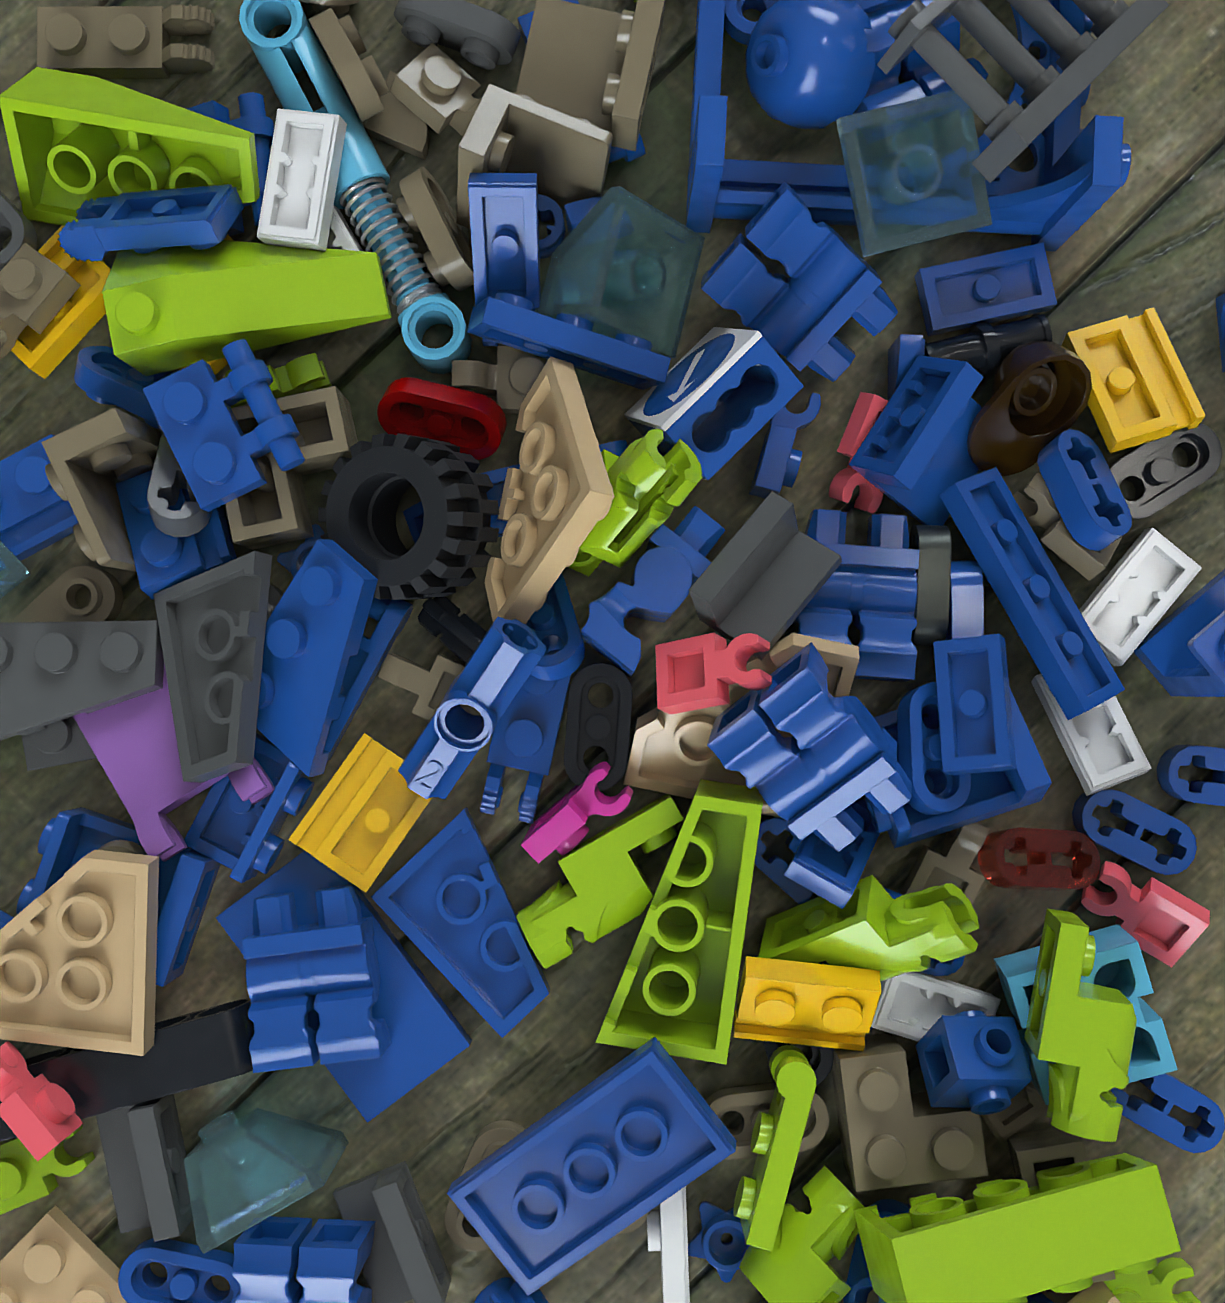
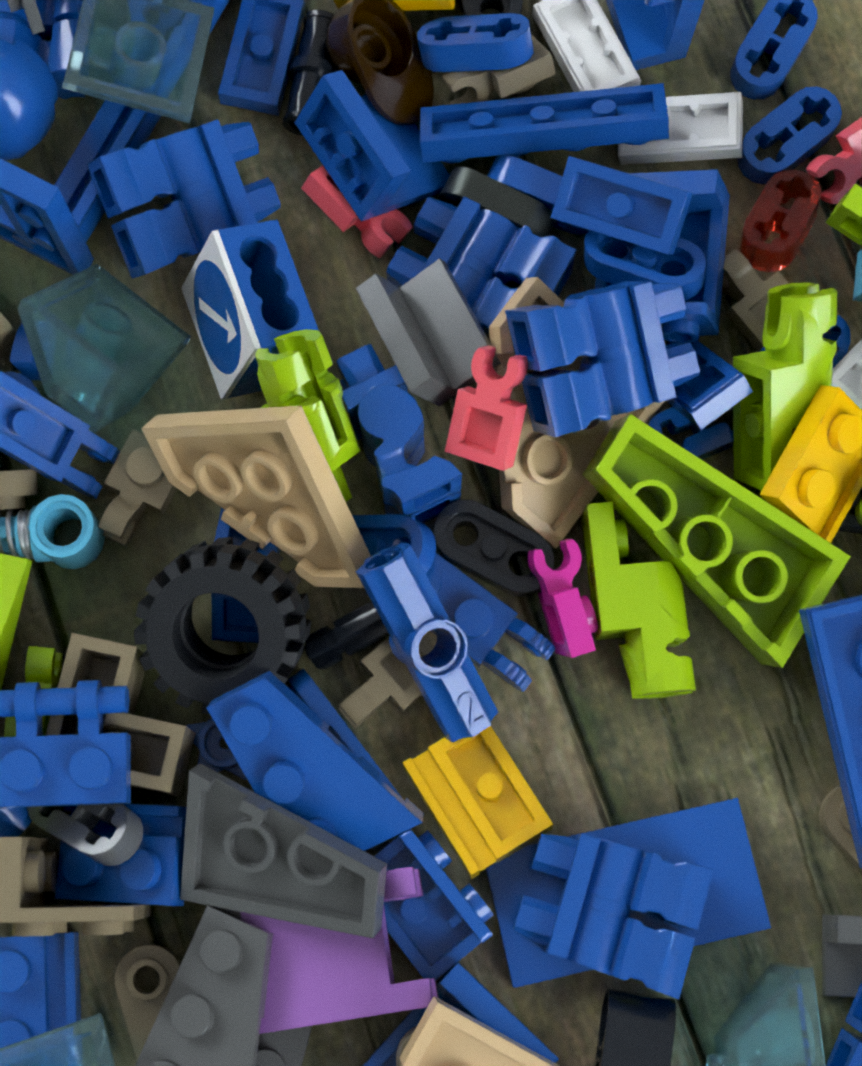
camera: 70 degrees left, 10 degrees down
blue wing [371,807,550,1038] -> none
red plate [377,377,507,459] -> none
blue plate [467,293,671,390] -> none
blue plate [749,392,821,499] -> none
blue tile [887,334,925,401] -> none

